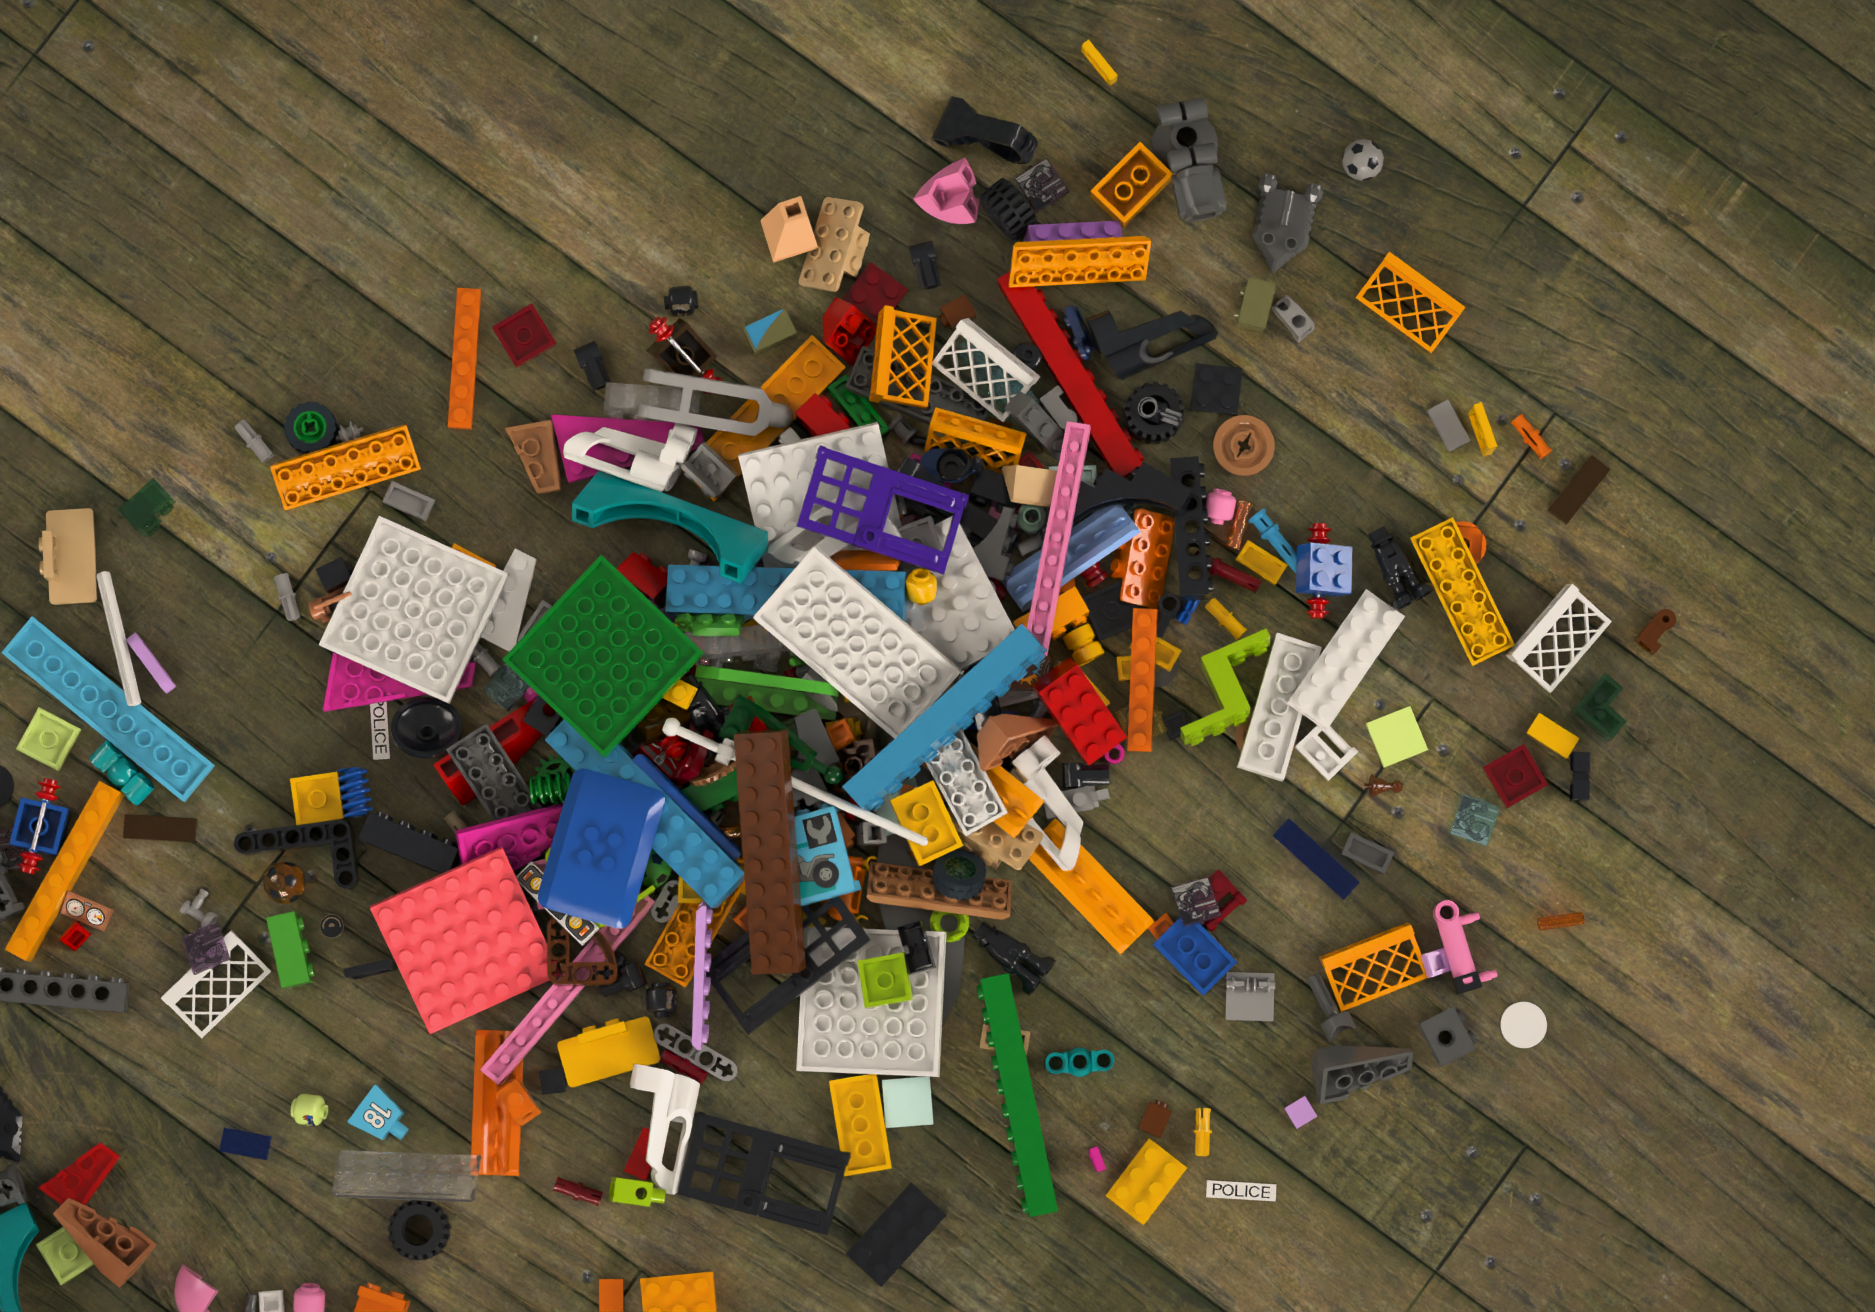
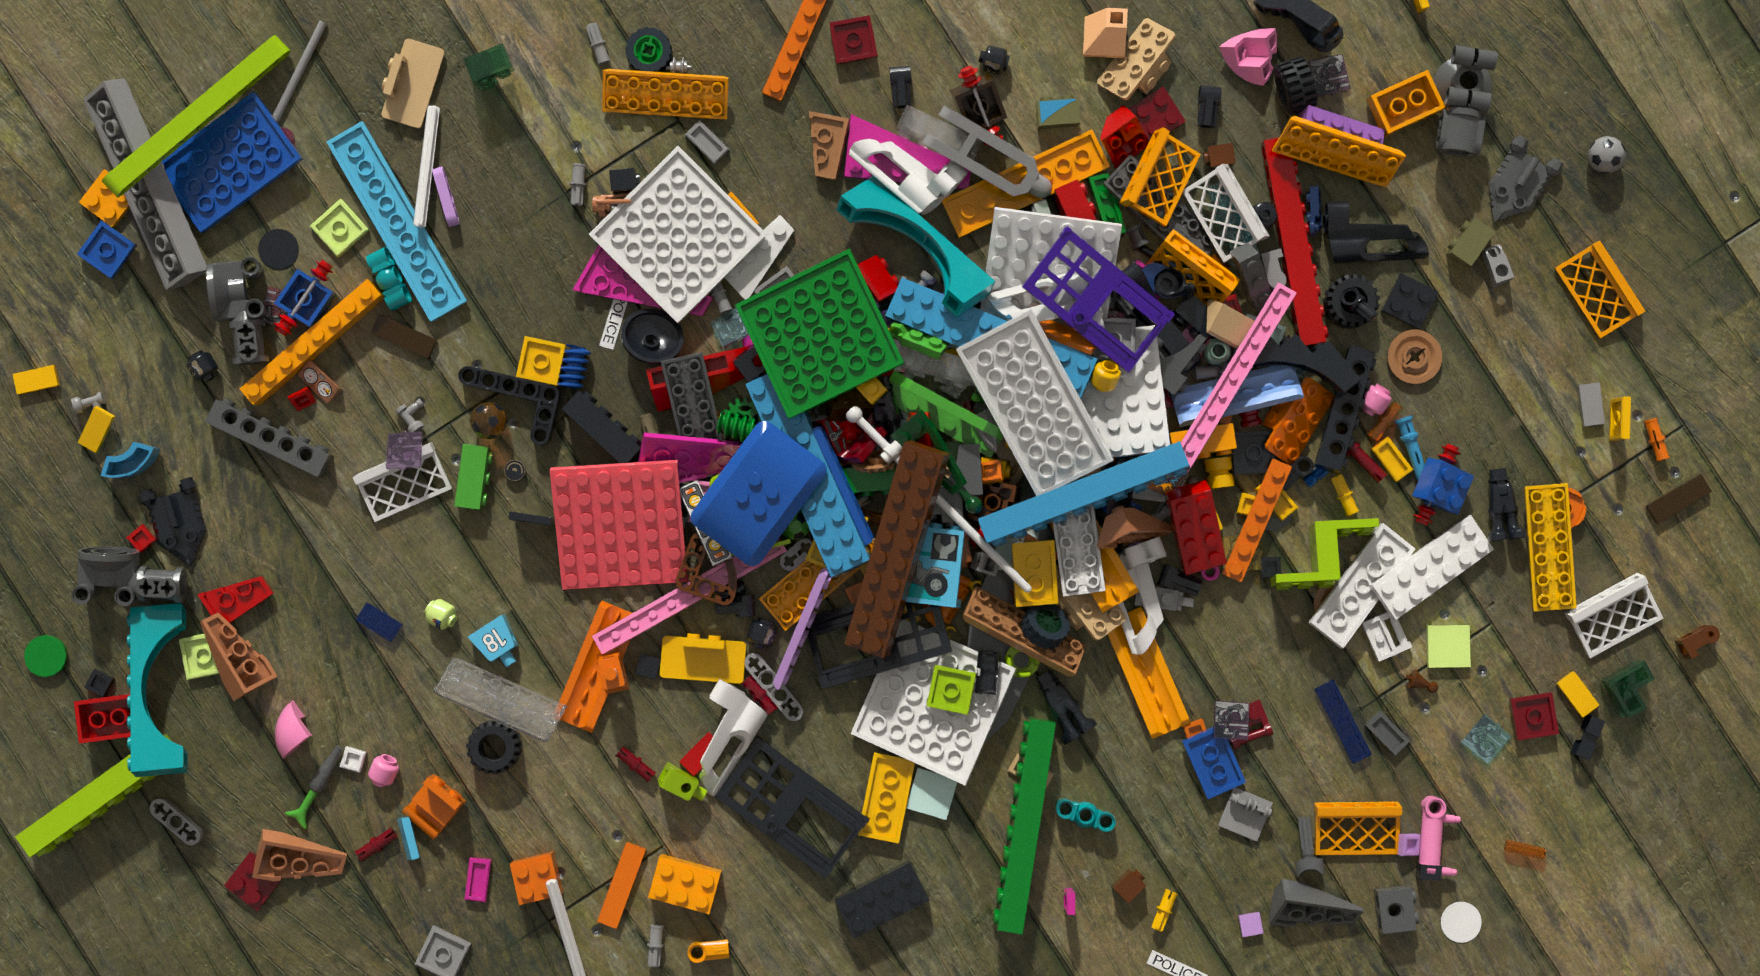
camera: 20 degrees right, 5 degrees up
light grey bracket [680,442,739,498] -> none
yellow plate [1105,1138,1187,1225] -> none

